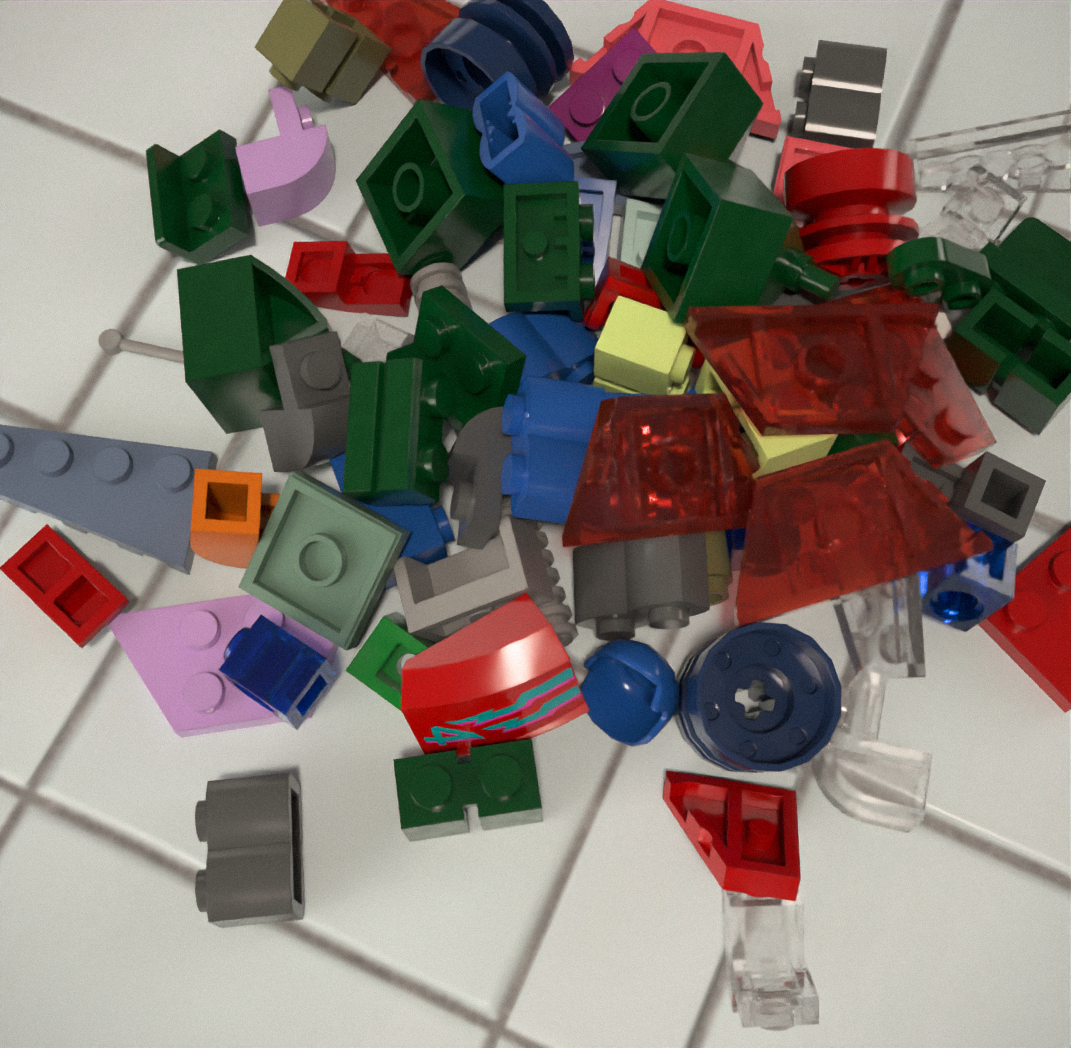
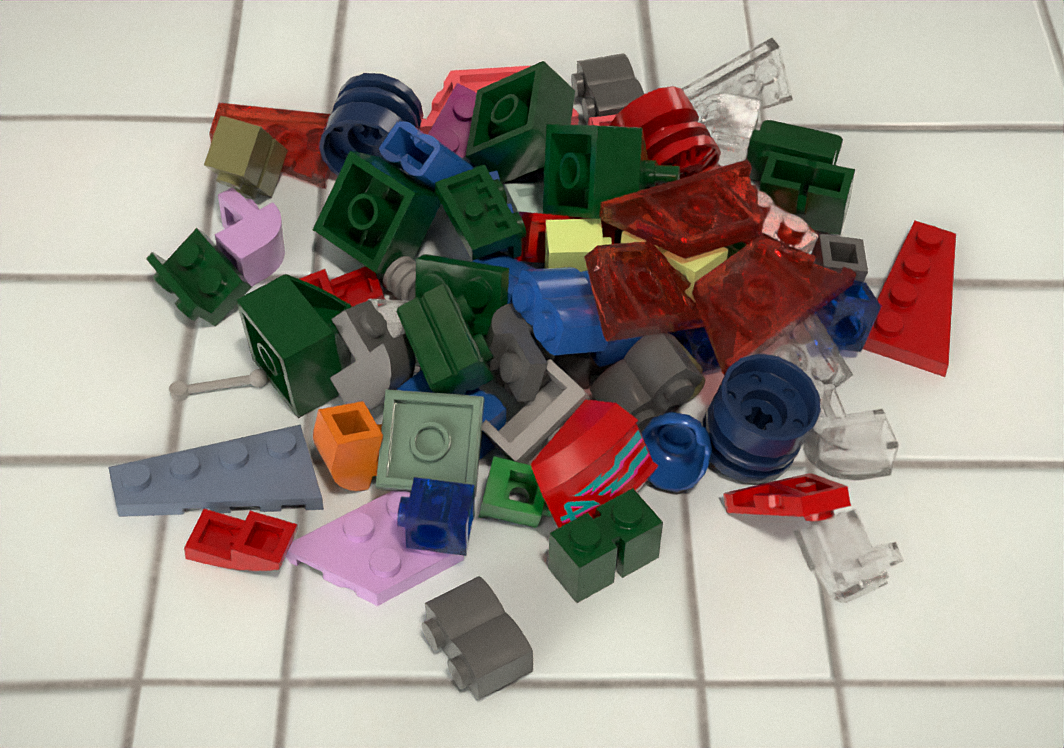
camera: 30 degrees left, 20 degrees down
dark green plate [886,237,993,310] -> none

